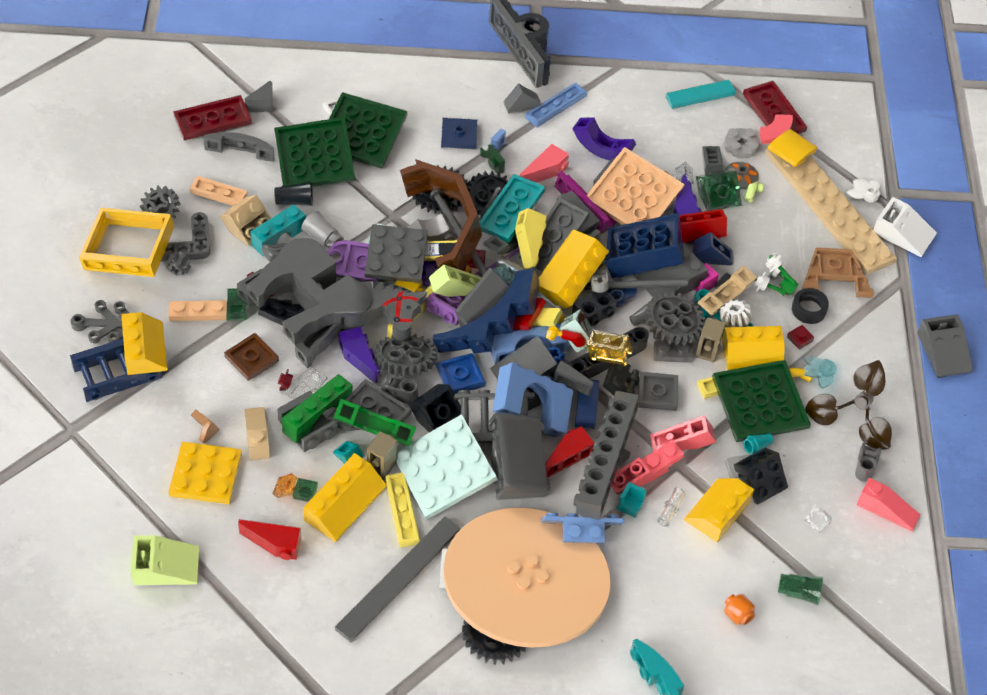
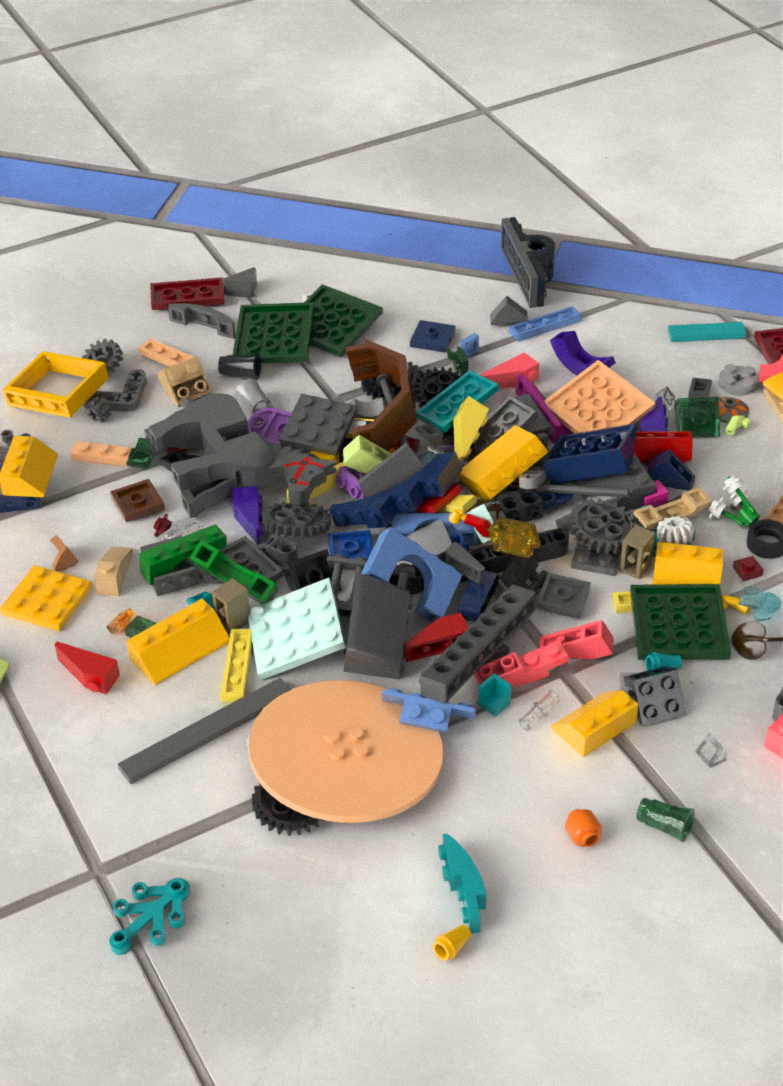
camera: 20 degrees right, 10 degrees down
teal arch [251,204,306,256] -> none

